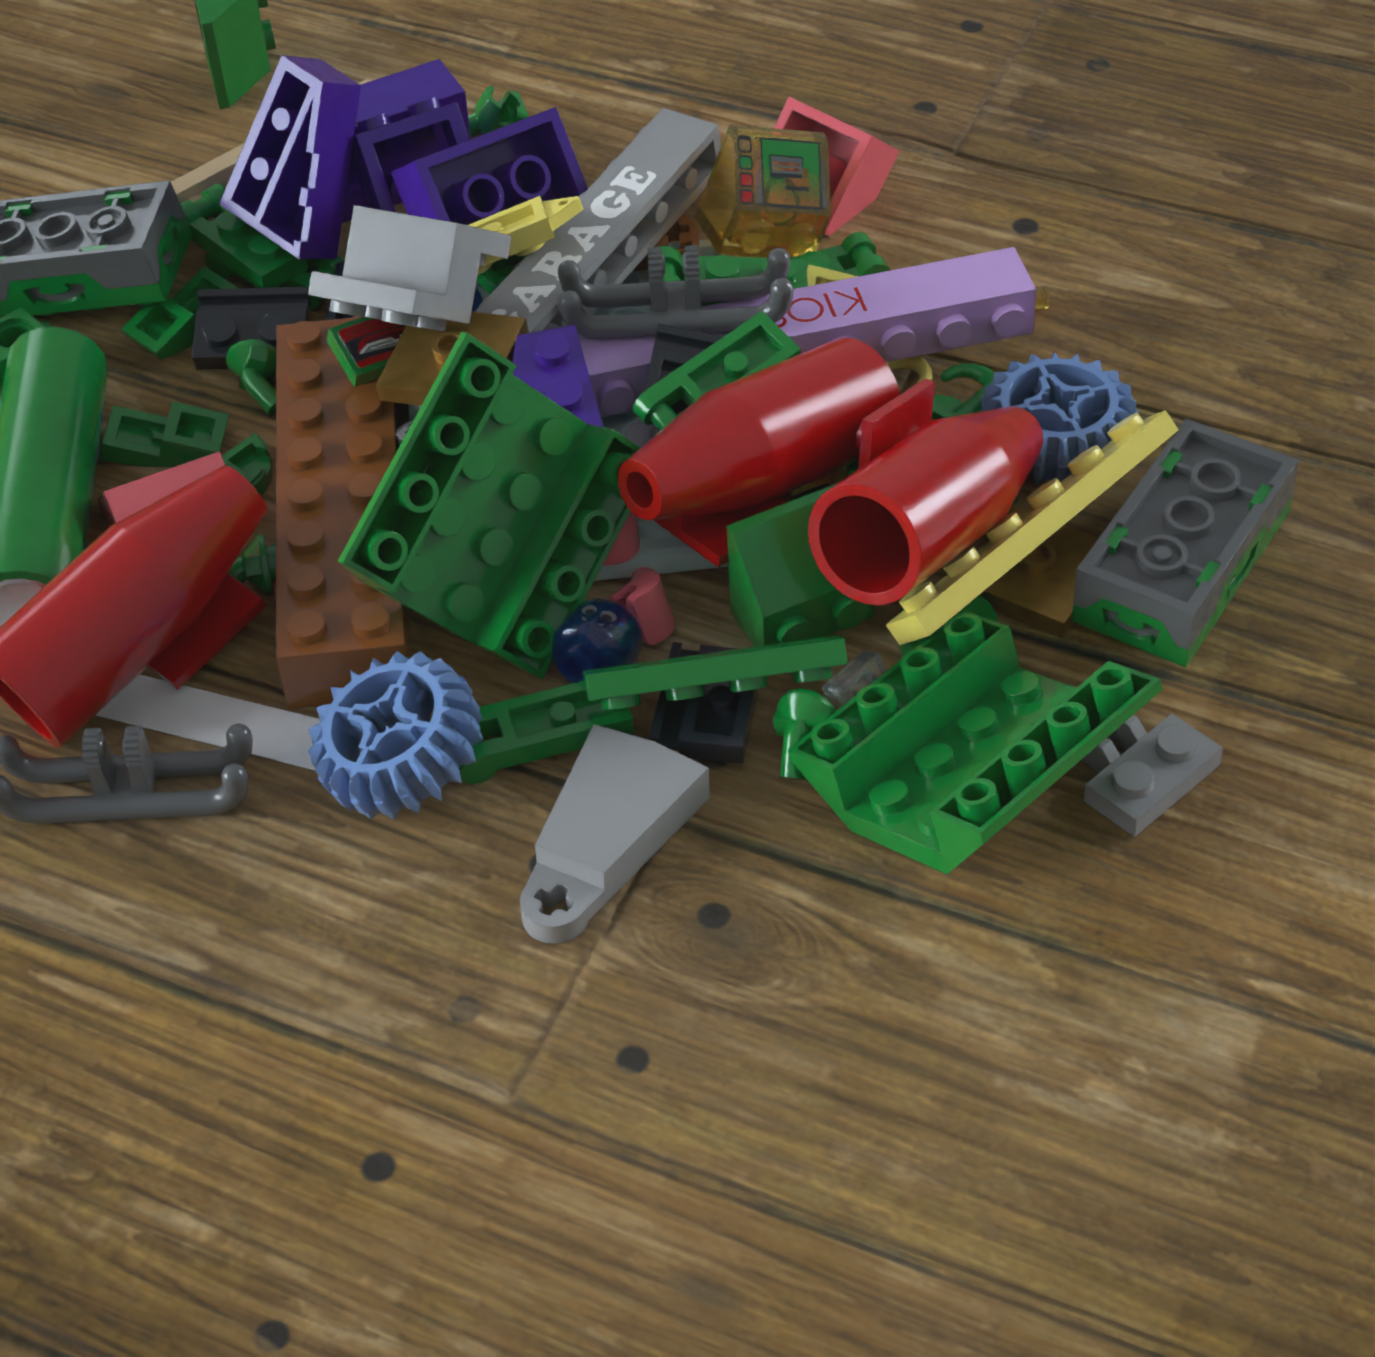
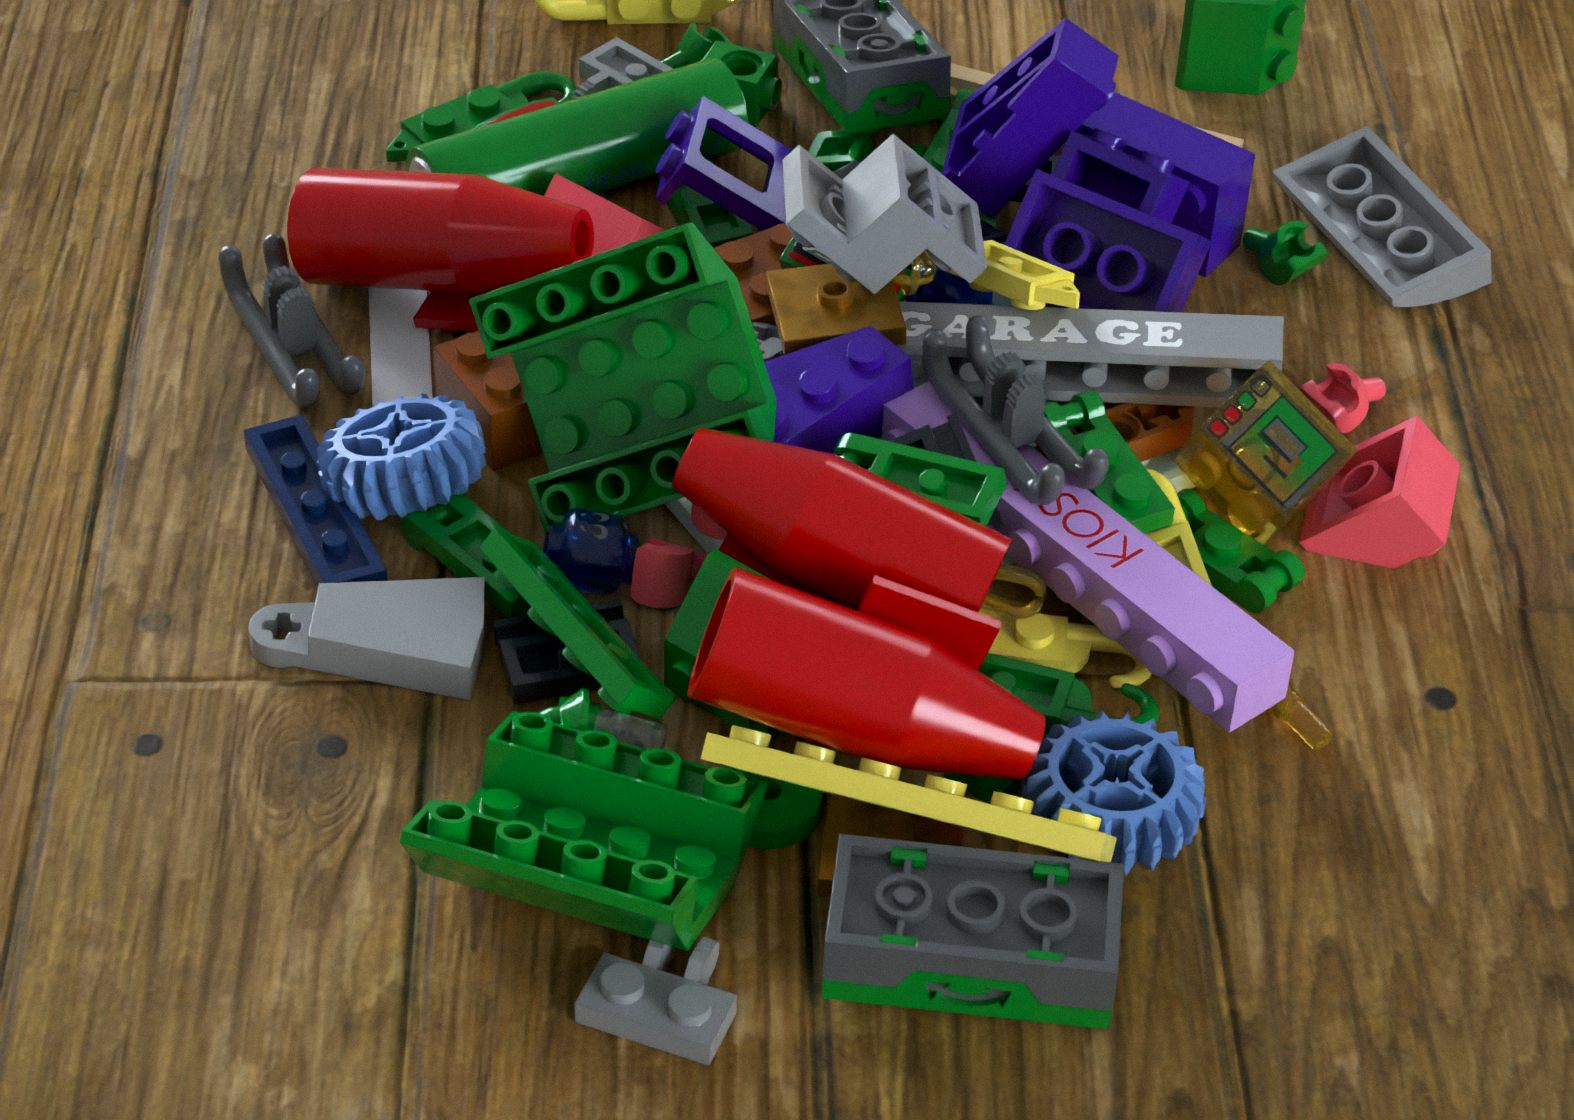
camera: 60 degrees right, 5 degrees down
none -> dark blue plate [244,414,388,587]
none -> dark purple window [655,96,792,232]
none -> light grey slope [1272,126,1492,307]

